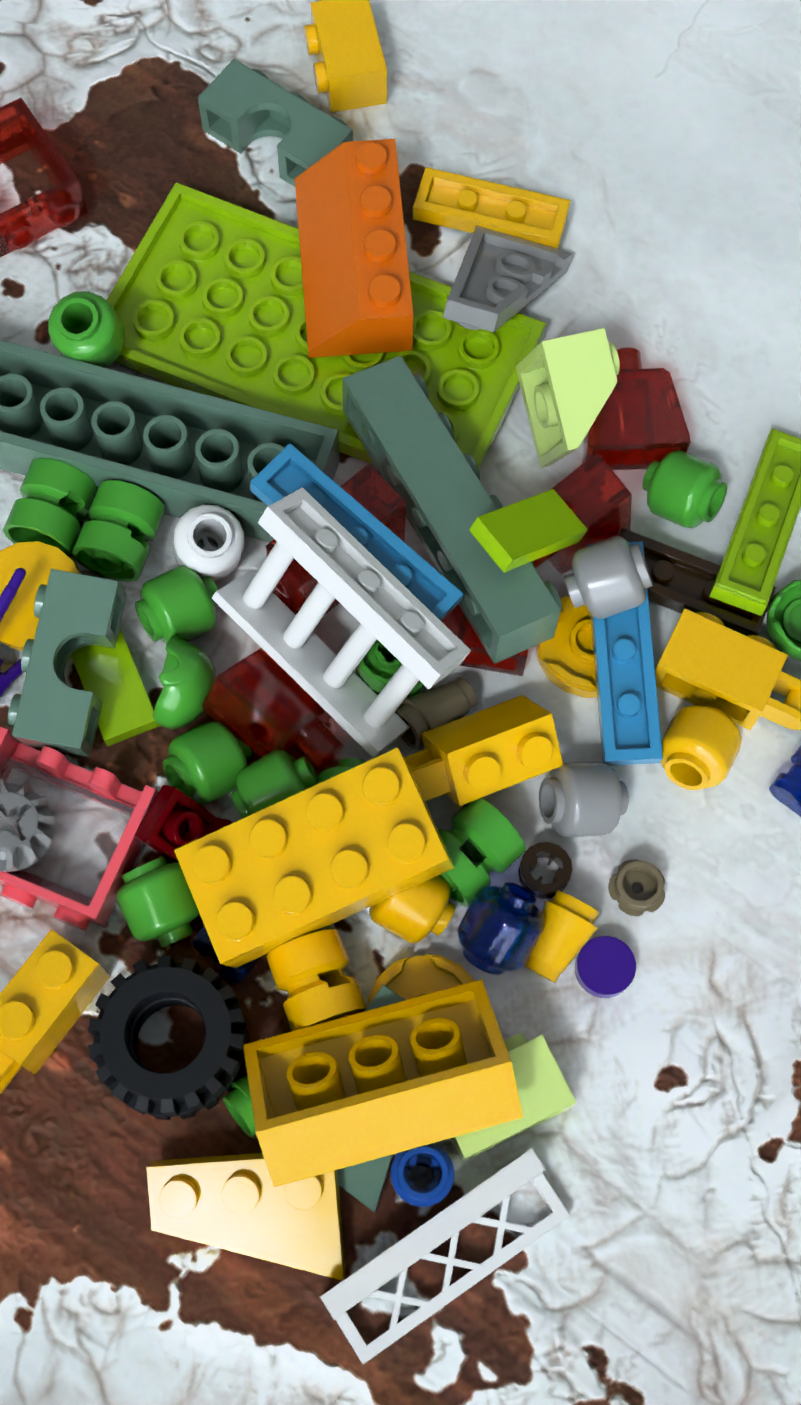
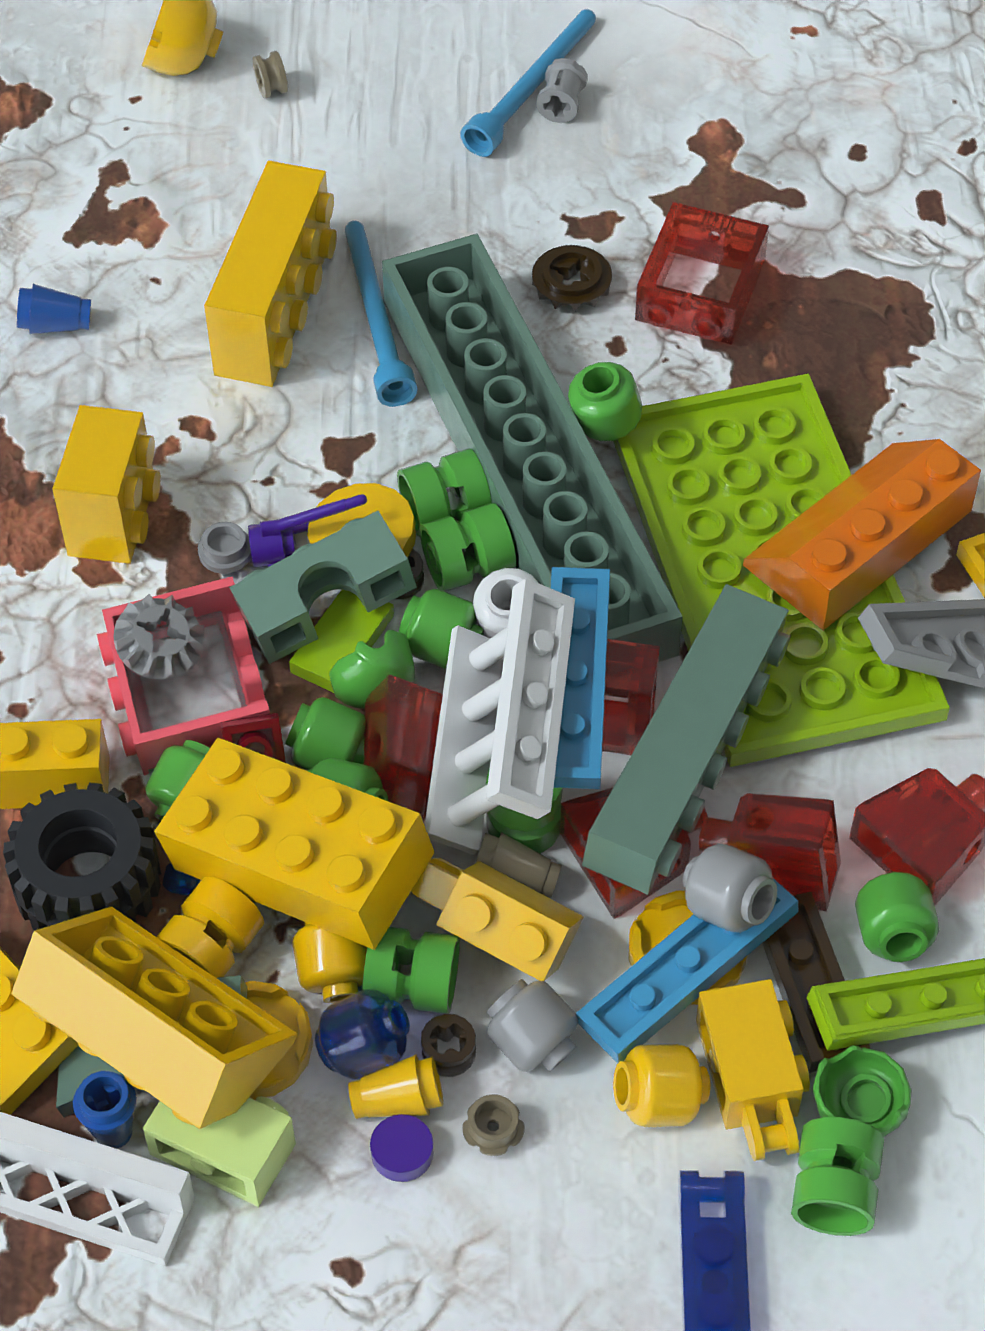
camera: 55 degrees right, 15 degrees down
sand green arch [198,59,353,187] -> none
lime tile [469,489,588,573] -> none
yellowish green slope [515,328,620,468] -> none

